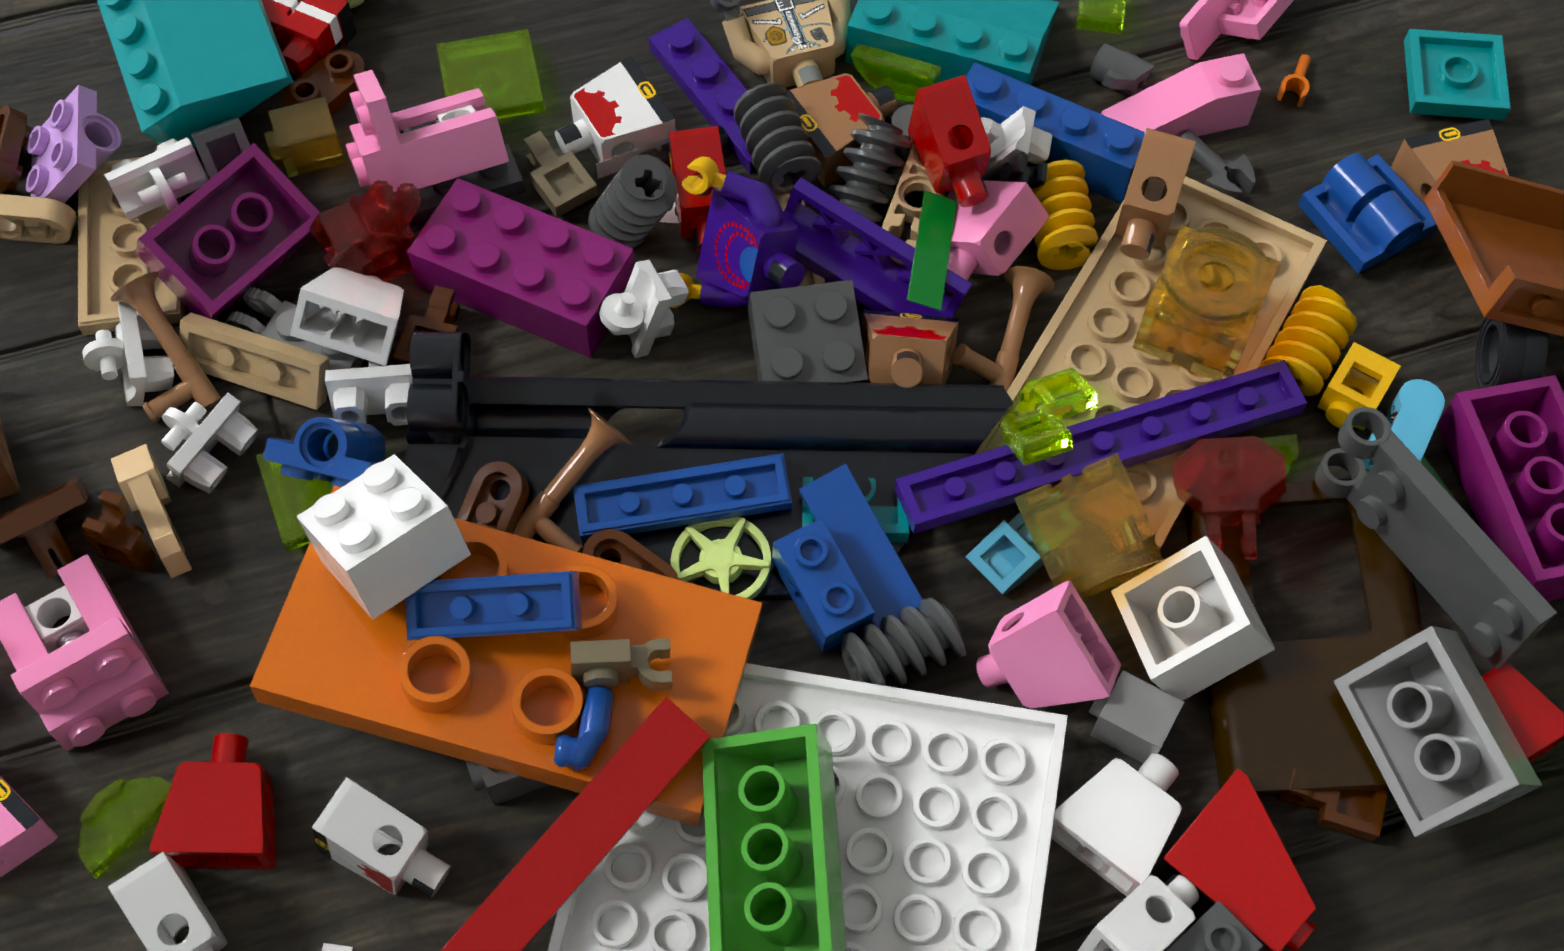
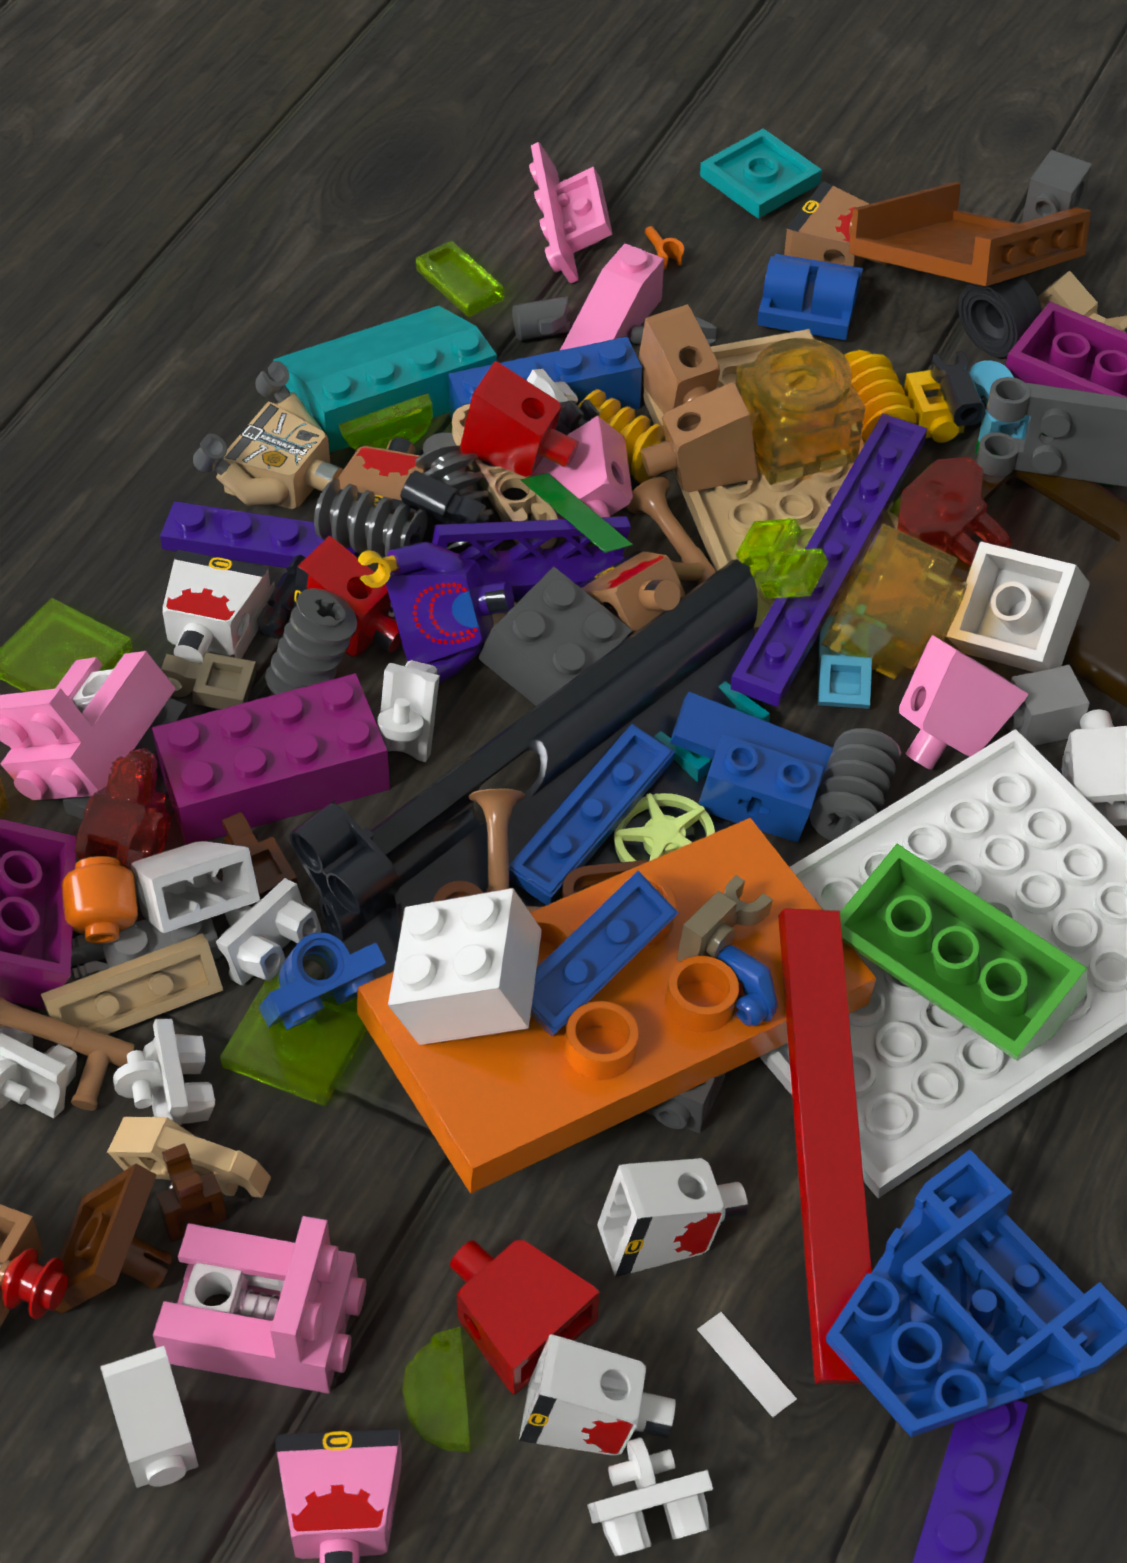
camera: 45 degrees left, 10 degrees down
none -> orange head [62,856,138,944]
none -> black bar [400,470,490,524]
none -> medium nougat torso [640,382,758,492]
none -> black bar [930,351,985,427]

